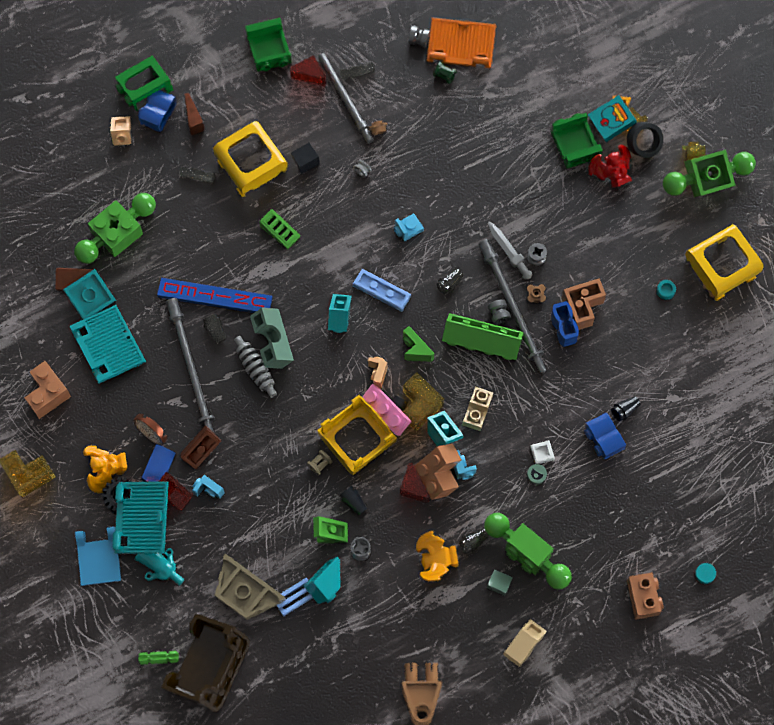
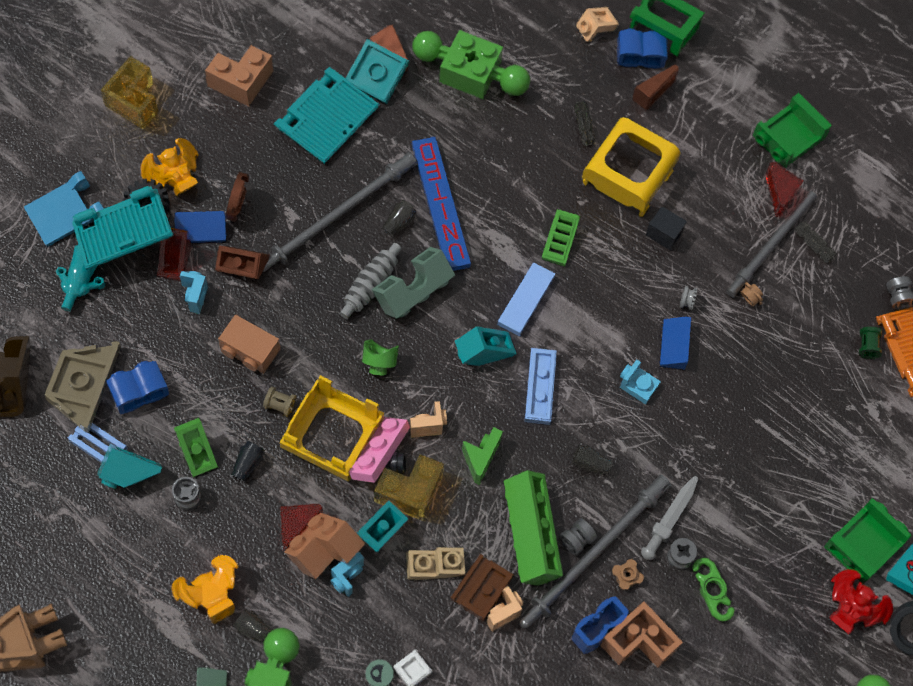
camera: 60 degrees right, 5 degrees down
none -> blue brick [106,361,169,414]
none -> nougat brick [218,314,280,374]
none -> bright green piece [362,340,399,375]
none -> reddish brown plate [451,554,514,622]
none -> light nougat bracket [486,586,523,632]
none -> light blue tile [497,262,555,336]
none -> blue slope [660,317,691,370]
none -> bright green piece [692,558,735,621]

